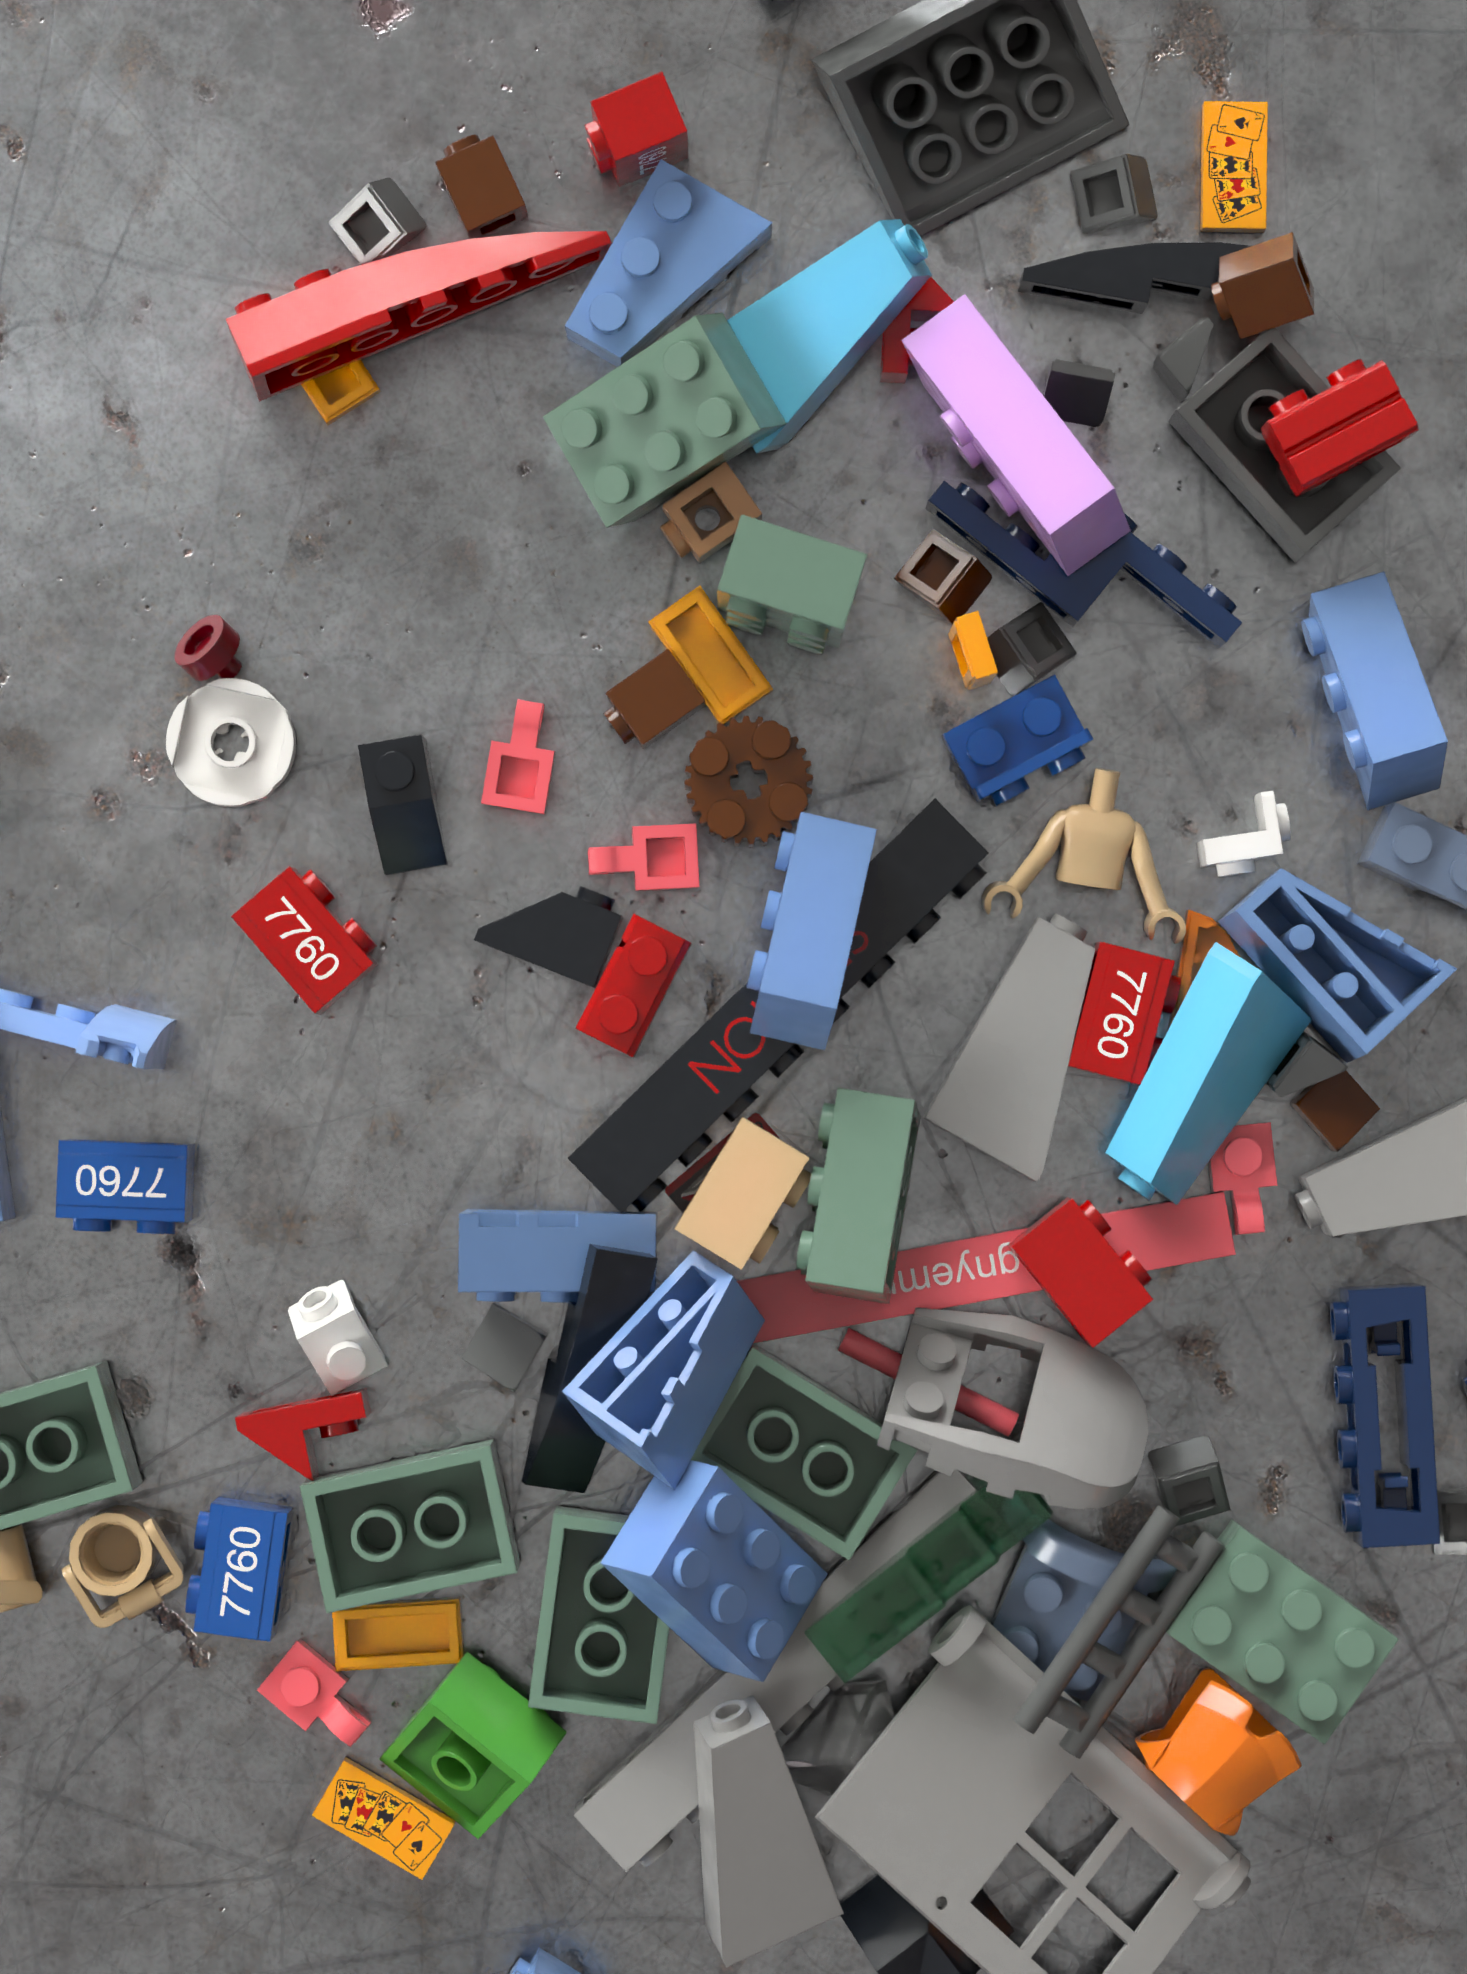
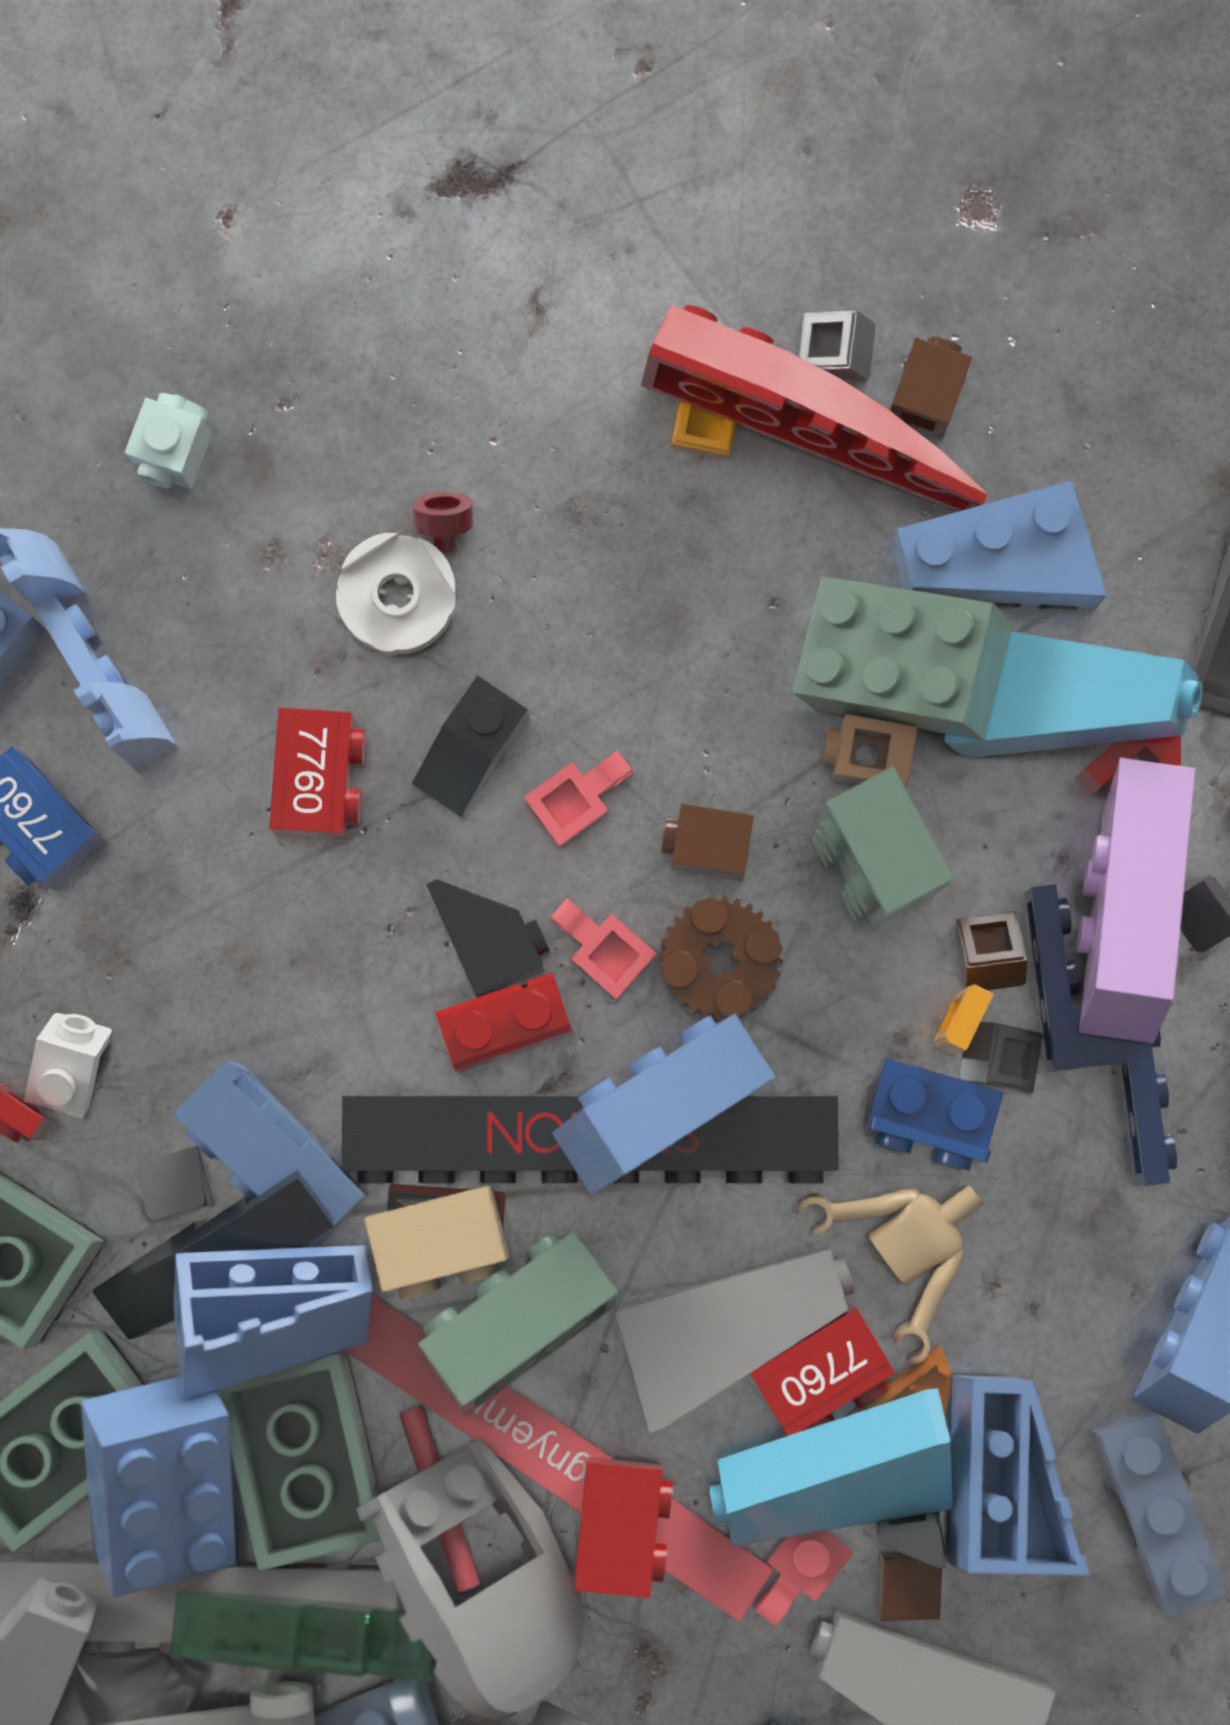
camera: 50 degrees right, 5 degrees down
red brick [584,71,689,187] -> none
light orange tile [648,585,773,725] -> none
white bracket [1196,791,1291,877] -> none

